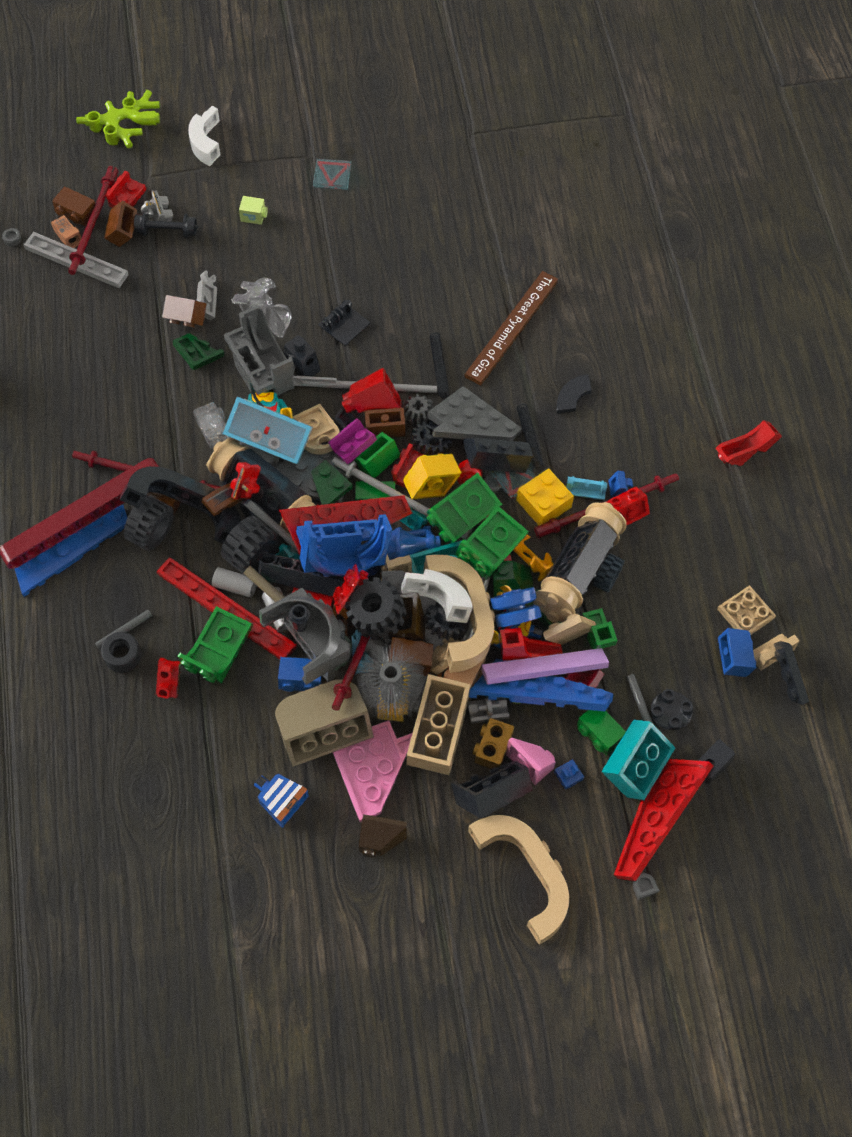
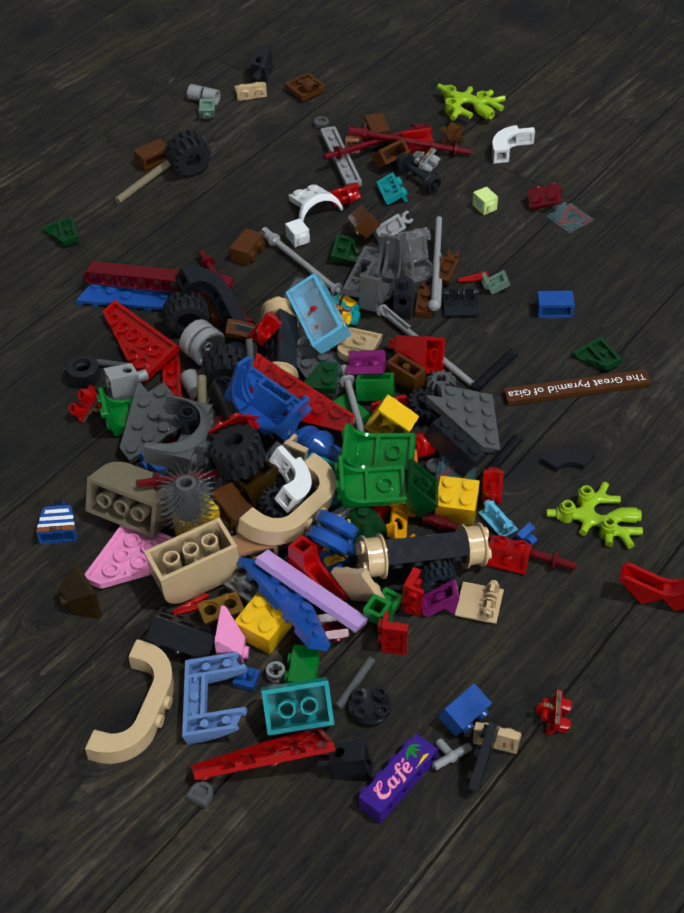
camera: 50 degrees right, 15 degrees down
tan tile [717,585,776,635] -> none
none -> red wing [102,300,180,386]
none -> light grey torso [104,363,149,400]
none -> dark grey wing [120,382,182,464]
none -> red piece [172,593,209,616]
none -> light grey wheel [179,319,226,366]
none -> medium blue wedge [182,652,248,745]
none -> reddish brown brick [230,228,265,266]
none -> yellow brick [235,592,293,655]
none -> light grey bar [260,227,351,298]
none -> light grey bush [266,661,285,683]
none -> white brick [285,218,310,248]
none -> white piece [288,185,343,221]
none -> red hips [330,183,361,207]
none -> dark red bar [348,126,472,157]
none -> dark purple brick [358,734,438,824]
none -> teal bracket [377,172,408,205]
none -> red bracket [378,611,408,656]
none -> red bracket [401,567,425,616]
none -> dark green slope [407,458,438,518]
none -> reddish brown plate [415,281,433,319]
none -> magenta slope [422,579,460,617]
none -> light grey bar [427,216,442,311]
none -> light grey piece [432,739,472,771]
none -> reddish brown hips [439,122,466,145]
none -> reddish brown plate [439,249,460,286]
none -> tan hinge [455,580,504,624]
none -> red piece [457,271,490,283]
none -> sand green bracket [482,270,511,295]
none -> red hips [482,467,504,503]
none -> dark red bracket [528,183,563,210]
none -> red hips [535,689,572,736]
none -> blue brick [536,291,575,318]
none -> lime plant [546,482,643,549]
none -> dark green wing [572,336,622,371]

